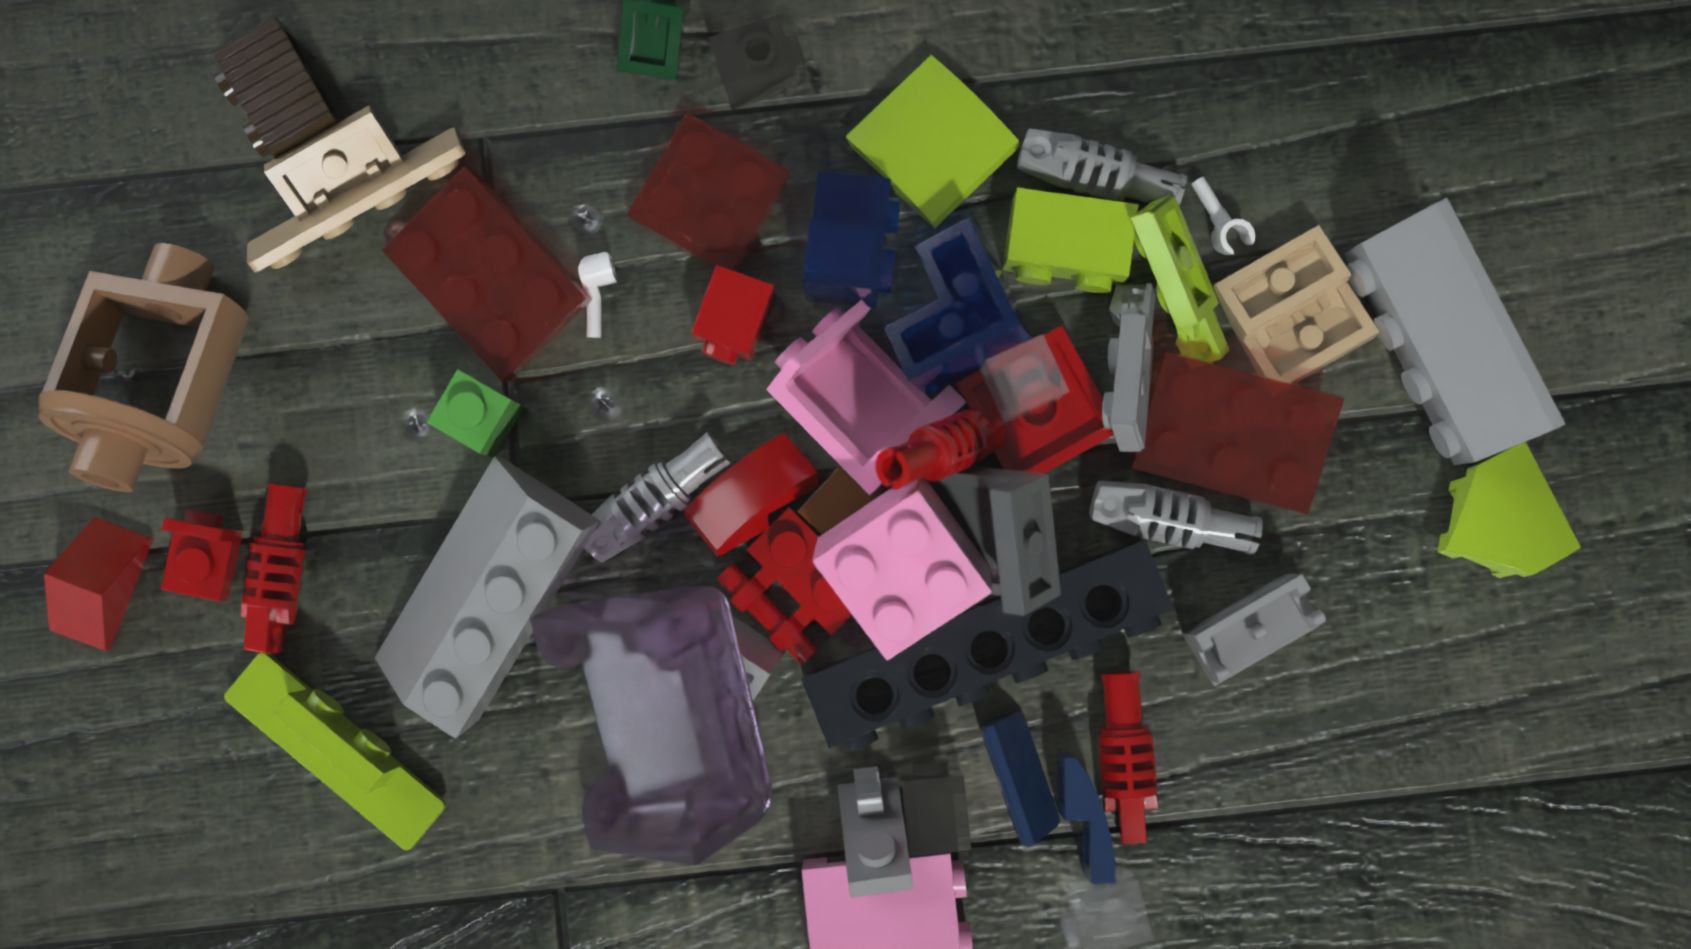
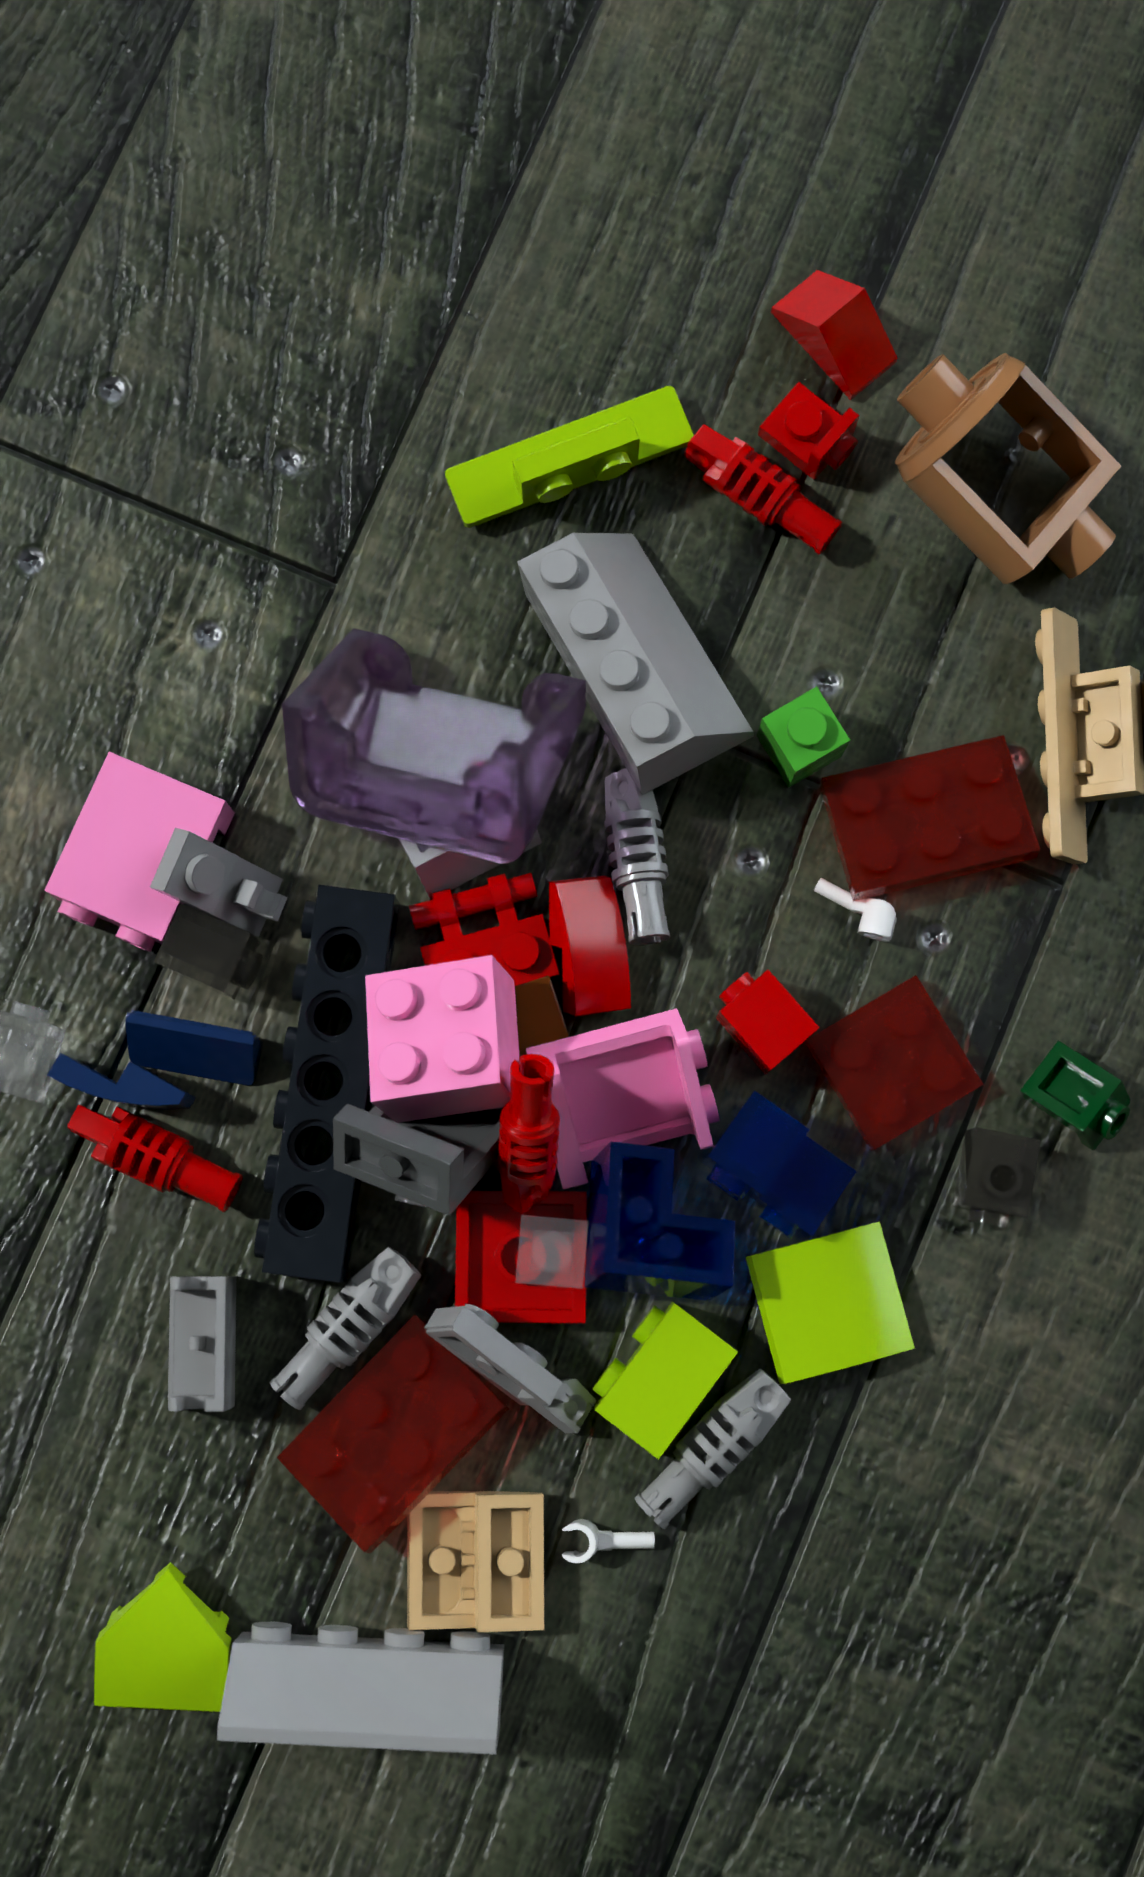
camera: 115 degrees right, 5 degrees down
lime hinge [1131,194,1230,368] -> none

